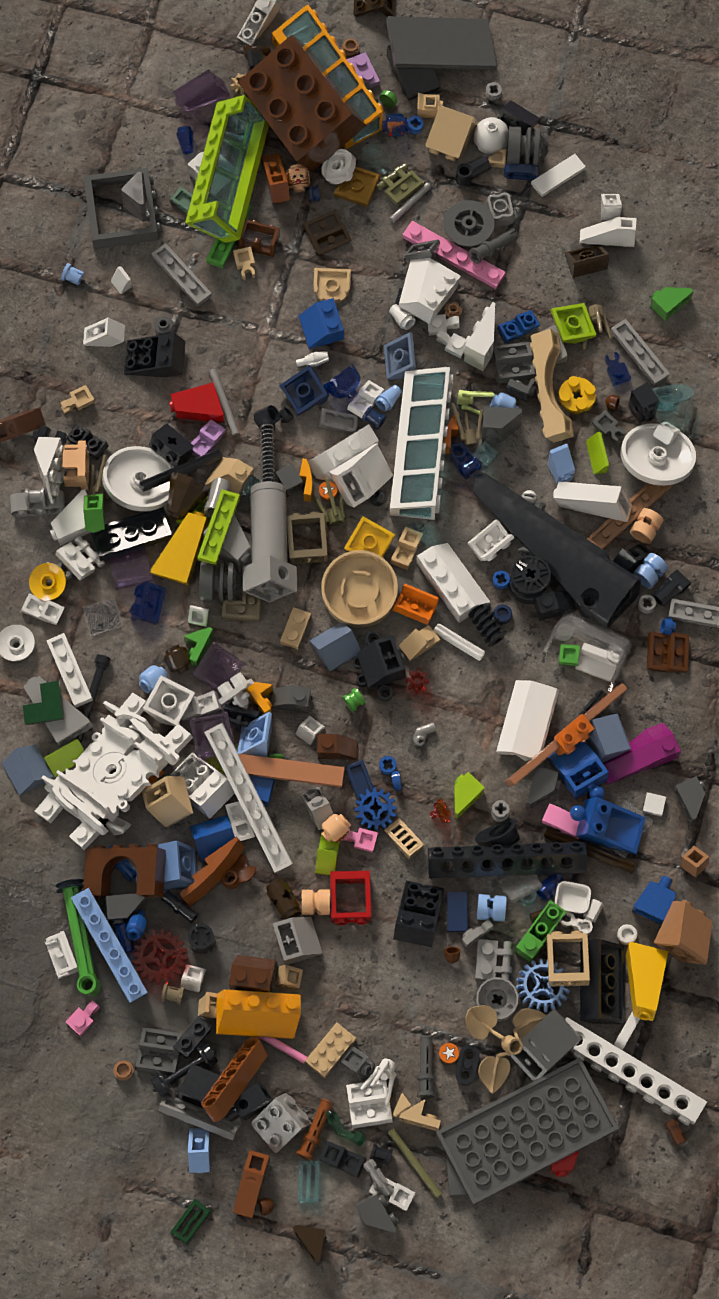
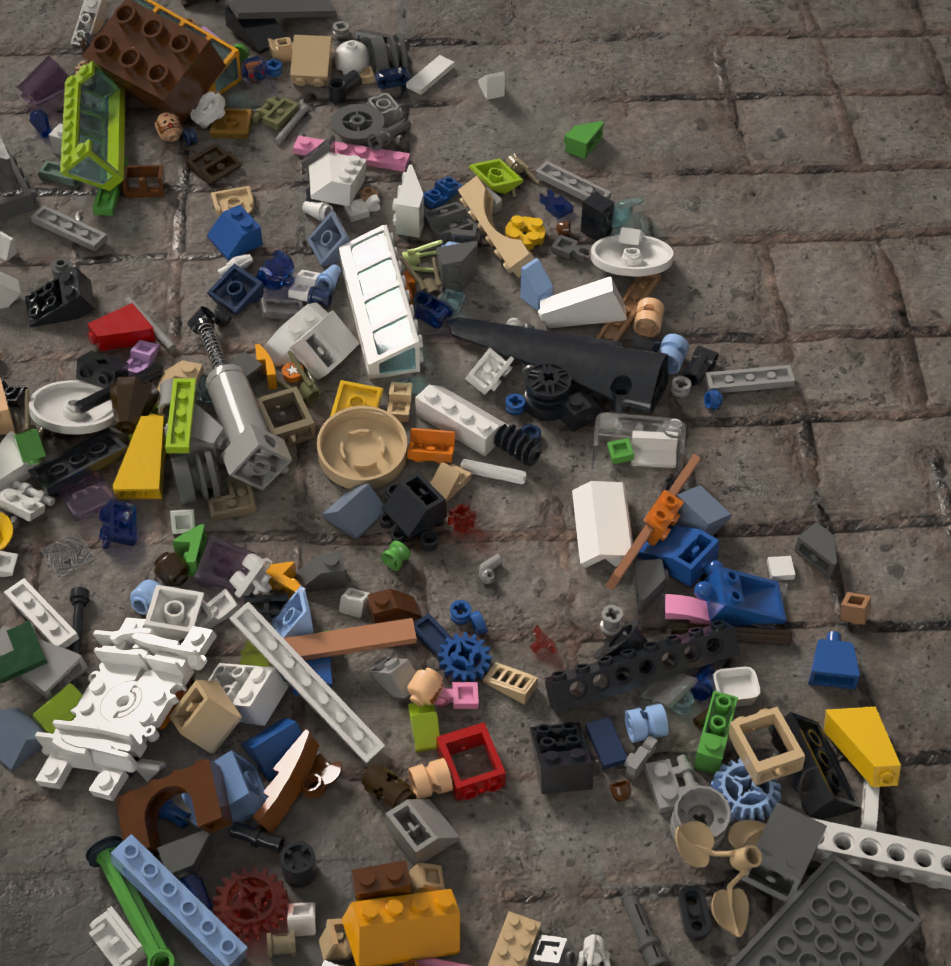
camera: 20 degrees left, 20 degrees down
blue plant [126,910,147,940] -> none
clear purple slope [189,711,235,758] -> none
white slope [225,801,255,841] -> none
tan plate [233,247,255,280] -> none
dark orange slope [262,153,290,203] -> none
tan plate [280,607,311,649] -> none
black hinge [370,490,385,506] -> none
white plate [436,330,466,359] -> none
orange tile [439,1043,459,1064] -> none
lime slope [454,772,485,819] -> none
white bar [561,899,604,936] -> none
dark brown slope [564,244,609,278] -> none
white slope [579,217,636,247] -> none
lime slope [586,432,609,475] -> none
magenta wedge [603,722,681,785] -> none
white tile [617,924,637,945] -> none
reddish brown slope [646,631,689,673] -> none
medium nougat slope [654,900,712,965] -> none

